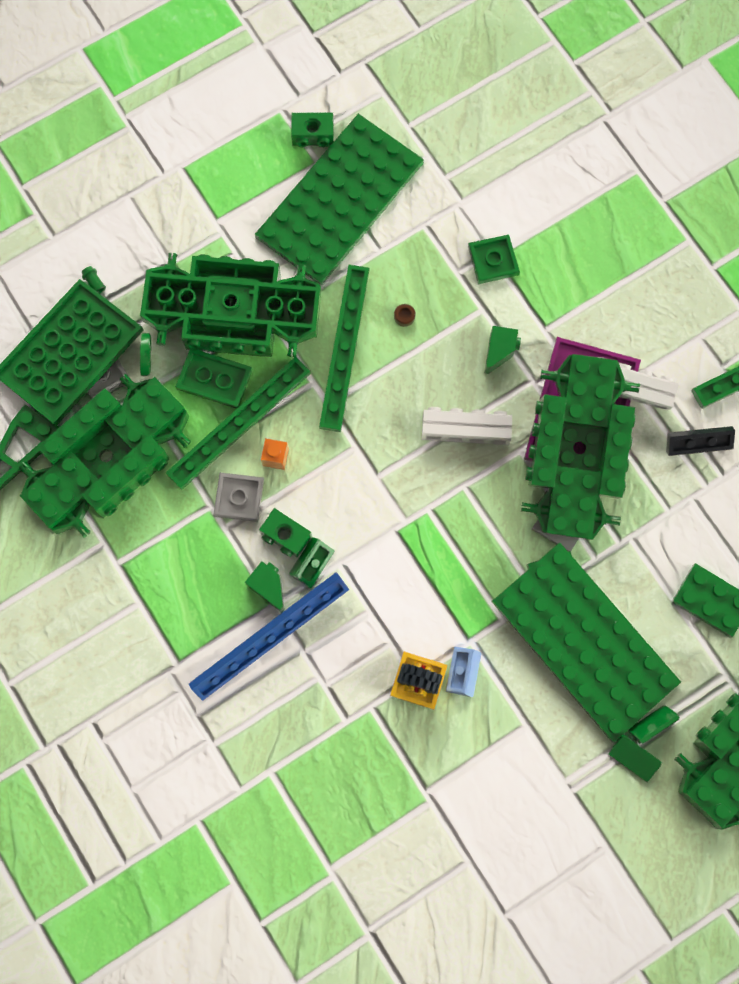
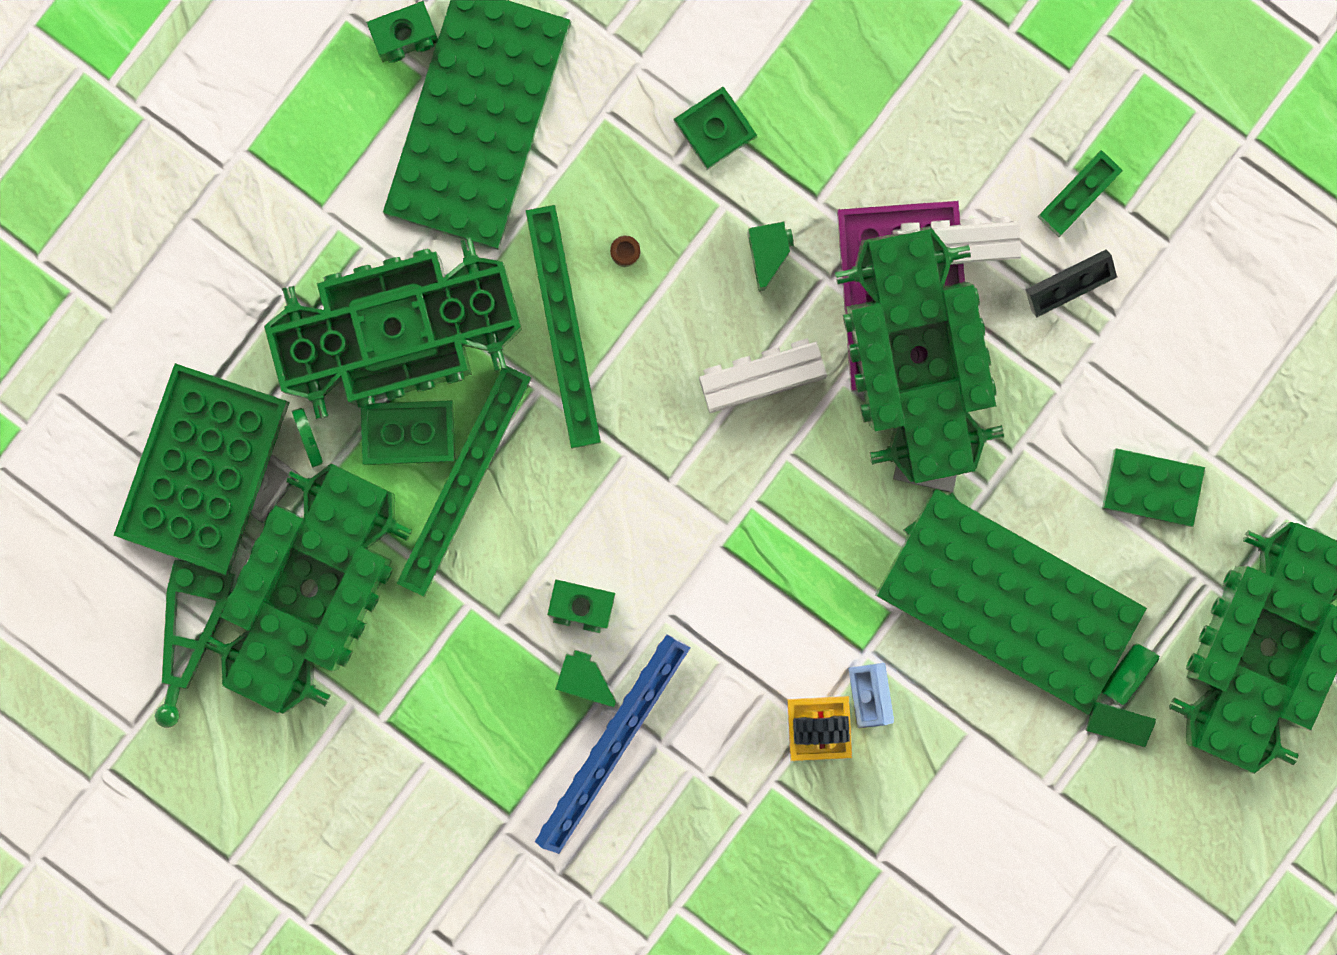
camera: 20 degrees left, 10 degrees up
green pin [81,266,106,294] -> none
light grey tile [213,472,264,522] -> none
orange brick [261,438,289,470] -> none
green slope [289,537,335,588] -> none

